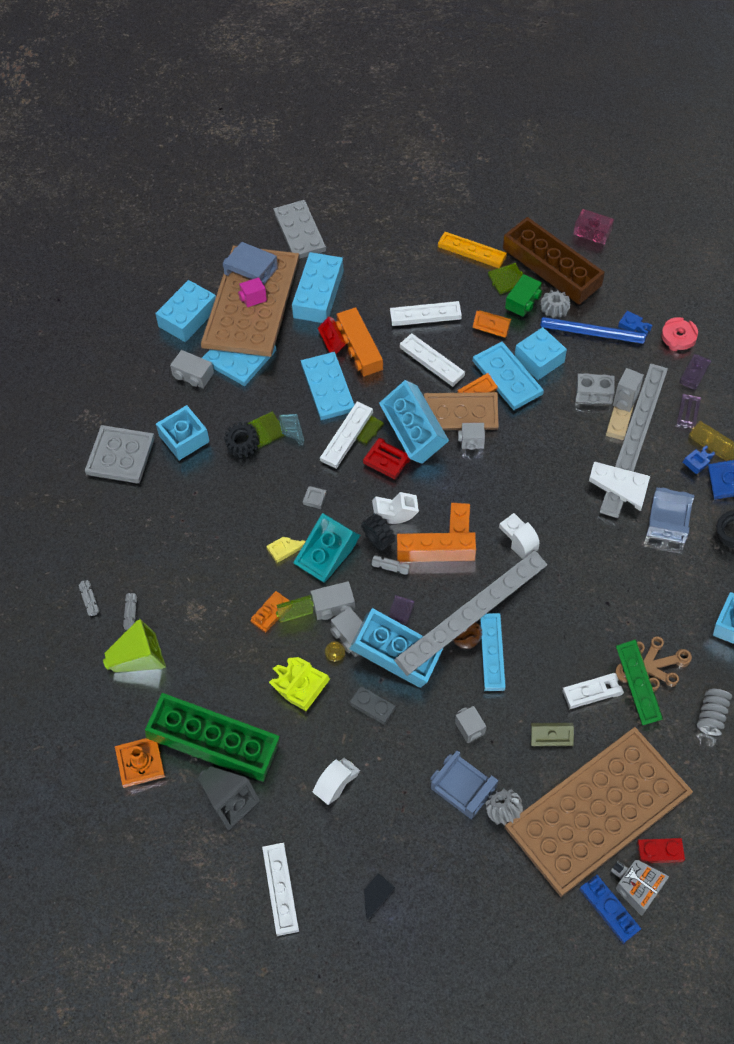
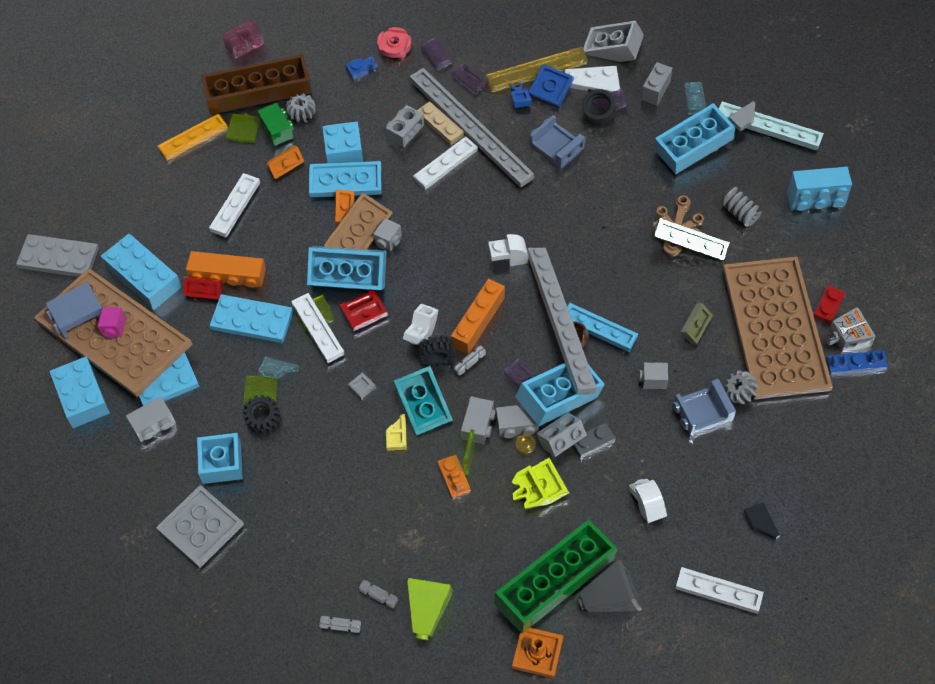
camera: 60 degrees left, 0 degrees up
white plate [400,333,465,387] -> none
orange plate [449,503,470,533] -> none
blue axle [540,317,646,344] -> none
white plate [562,673,624,709] -> none
white wing [589,462,650,511] -> none
light grey brick [613,368,644,412] -> none
none -> white tile [413,137,478,190]
none -> light grey brick [536,412,587,457]

